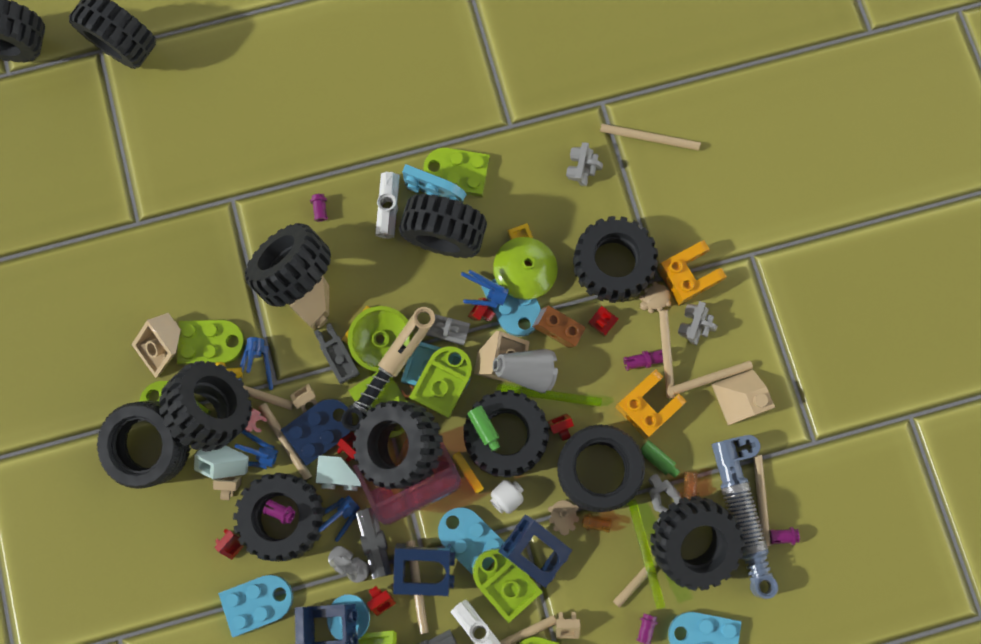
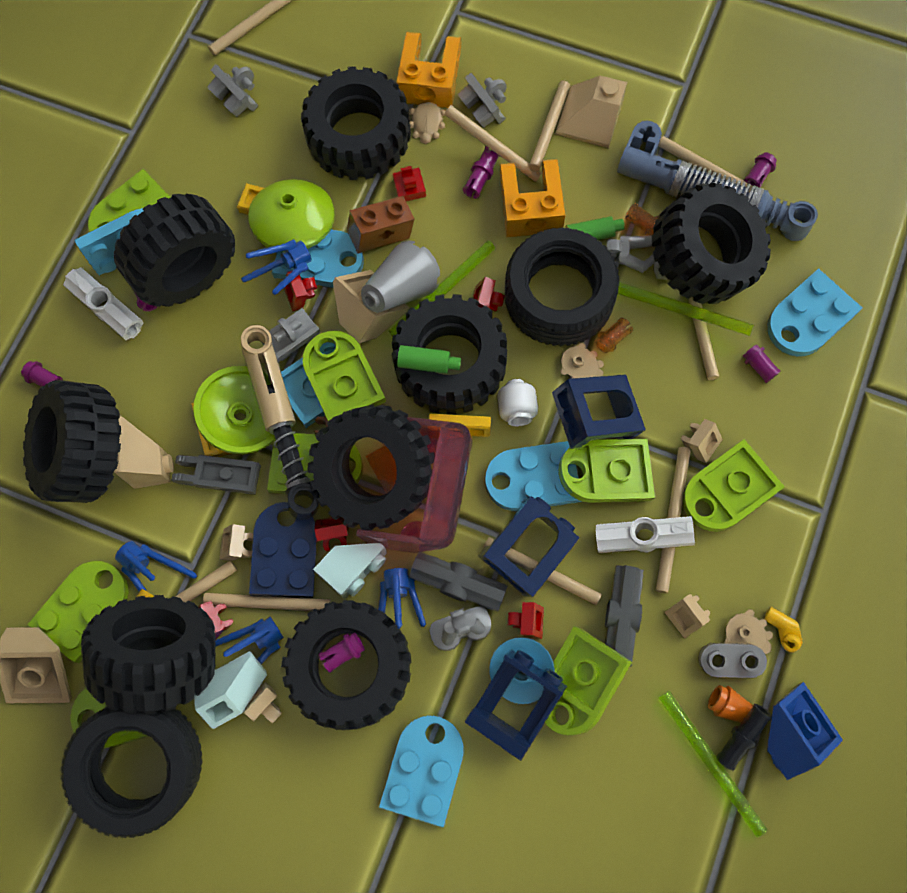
camera: 50 degrees left, 5 degrees down
red tile [214,529,245,560] -> none

